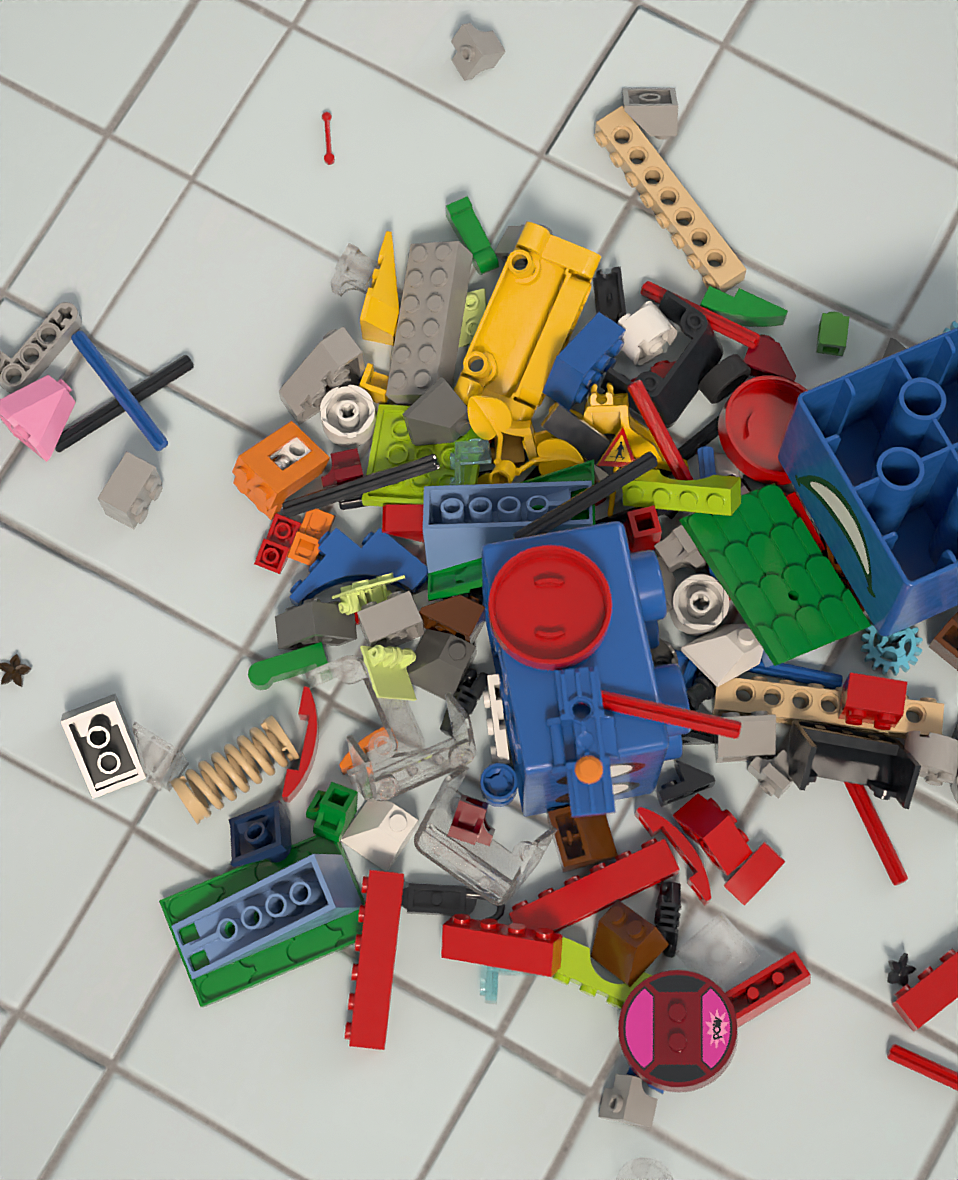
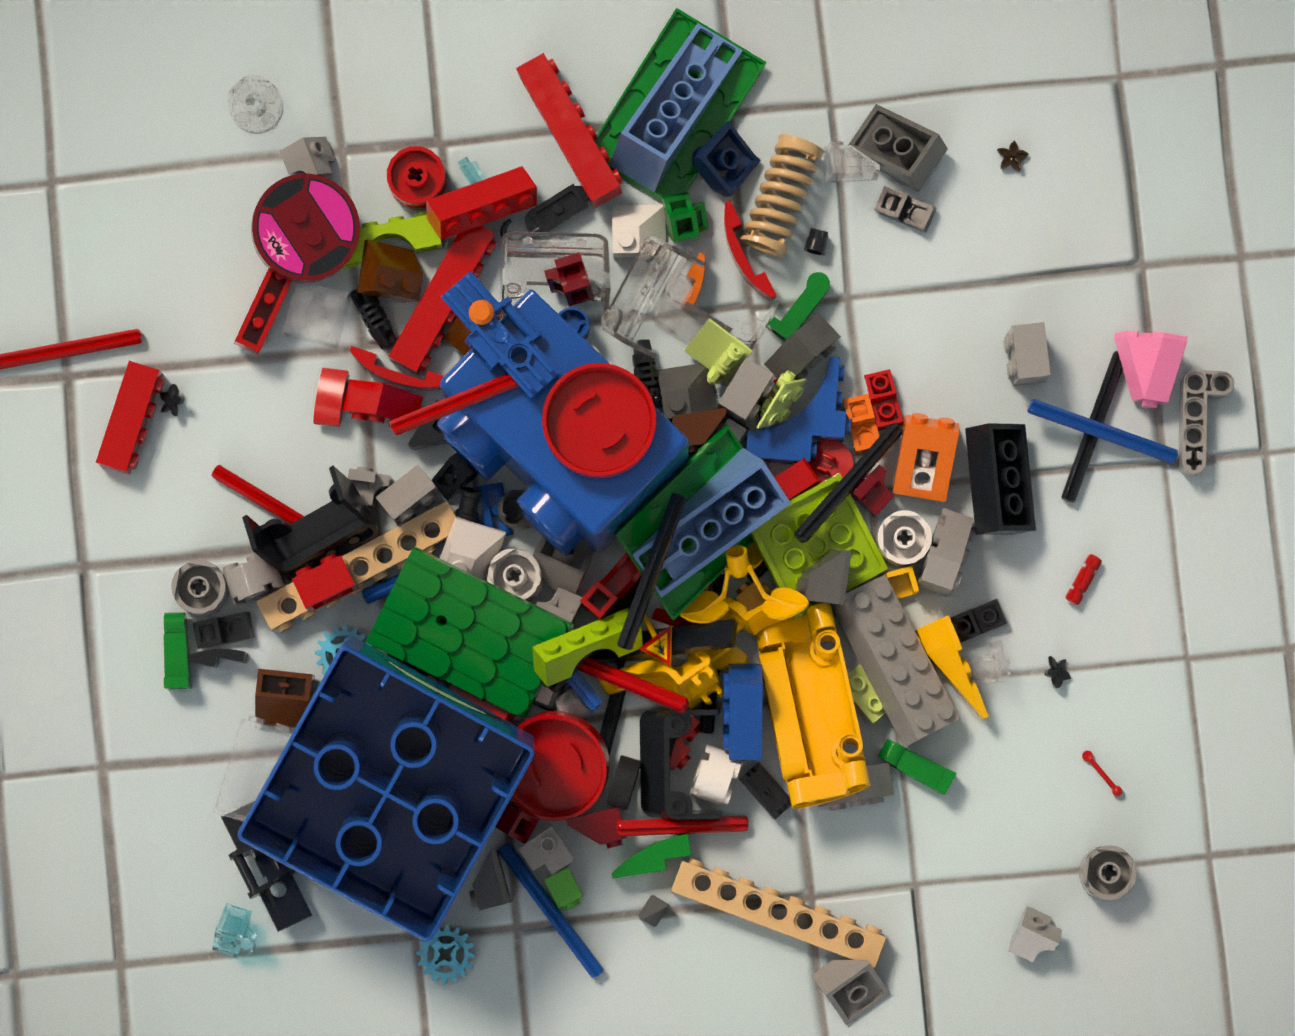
camera: 145 degrees right, 10 degrees up
clear light blue bracket [450,439,492,485] -> none
none -> red wheel [387,146,447,210]
none -> blue axle [498,843,603,978]
none -> light grey brick [518,826,575,875]
none -> dark grey slope [638,895,670,927]
none -> black hose [804,228,828,255]
none -> red piece [810,440,854,487]
none -> slope [874,186,936,233]
none -> black slope [950,598,1008,643]
none -> black brick [965,423,1036,535]
none -> black plant [1044,656,1071,688]
none -> red axle [1065,554,1102,605]
none -> light grey brick [1079,845,1137,900]

